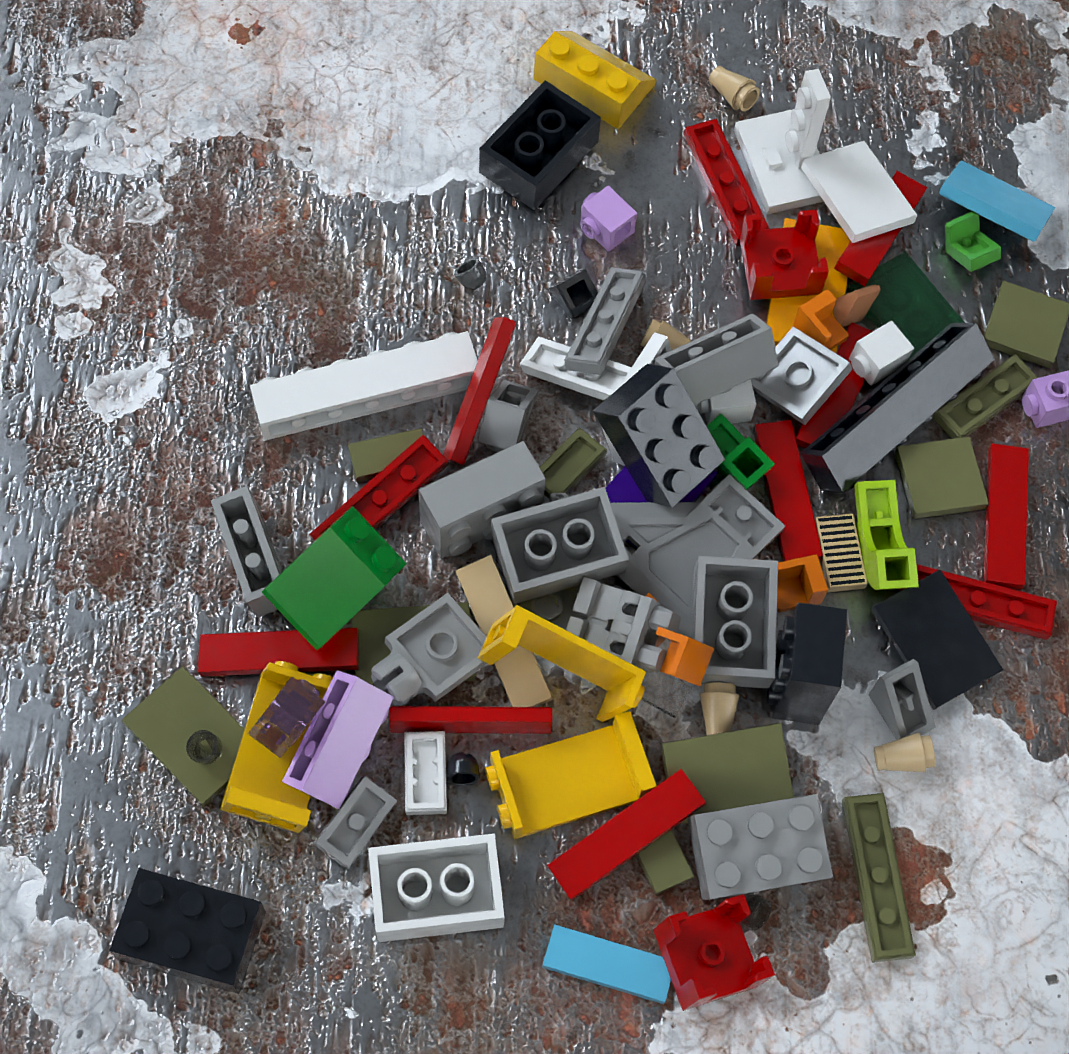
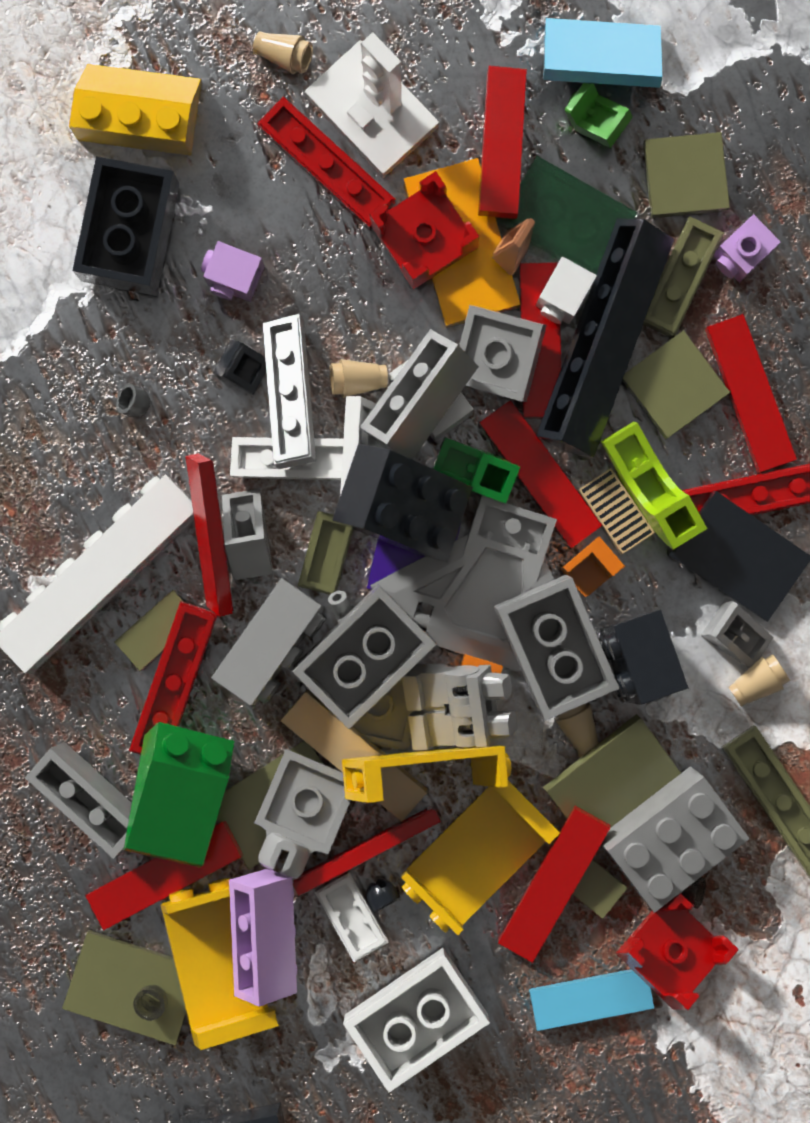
camera: 20 degrees left, 20 degrees up
brick [248,677,325,758] -> none
light grey plate [313,776,397,869] -> none
orange panel [656,626,714,686] -> none
orange panel [793,289,848,350] -> none
white tile [801,141,917,243] -> none

